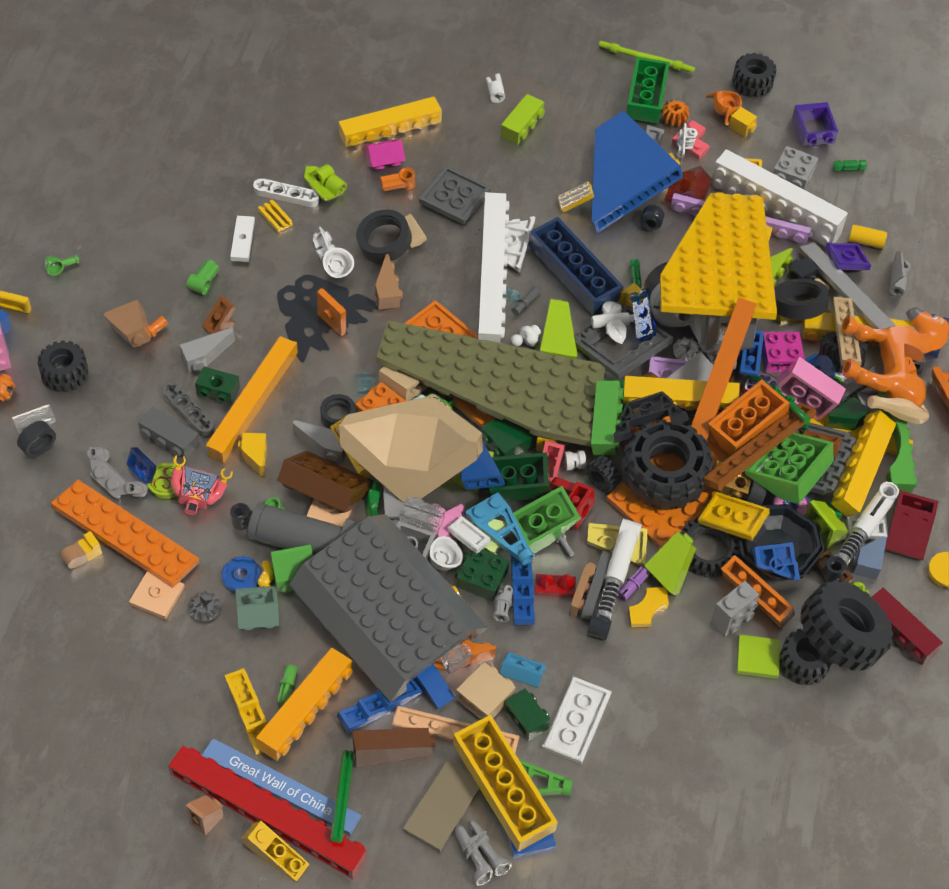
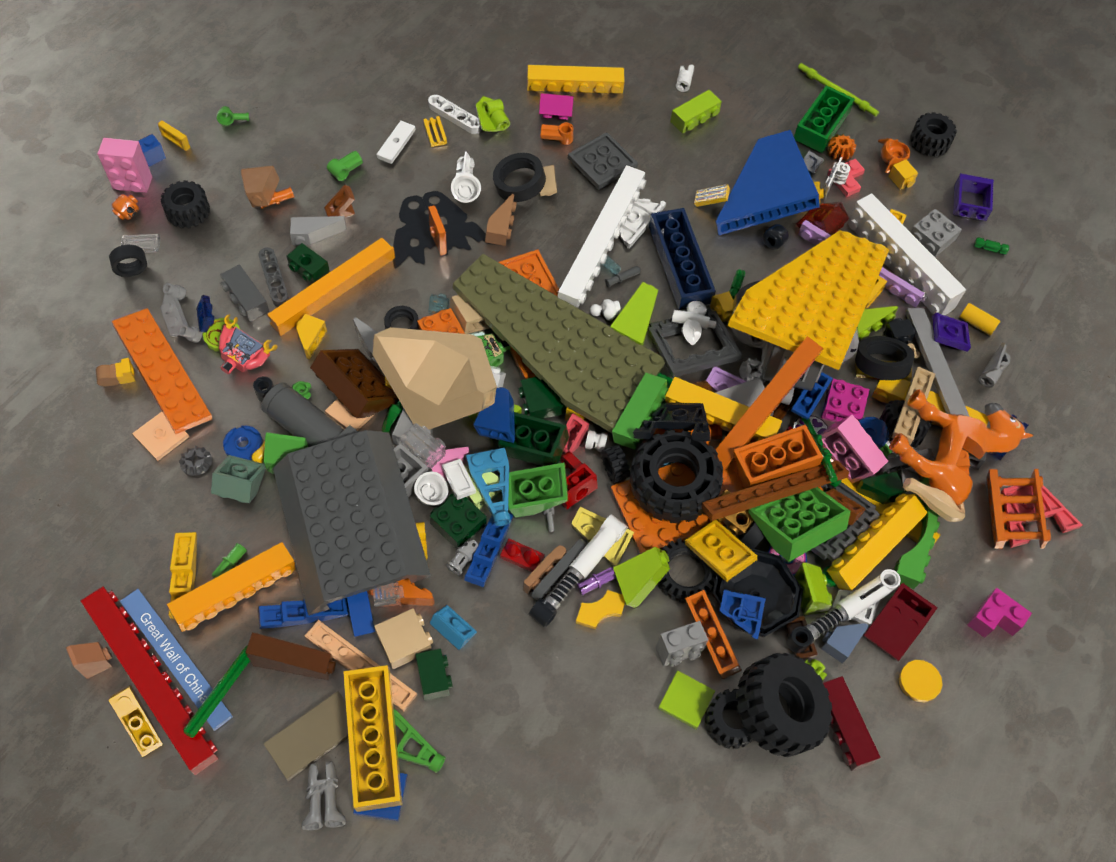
camera: 20 degrees right, 5 degrees up
white tile [542,676,612,765] -> none
clear blue plate [630,288,656,341] -> none

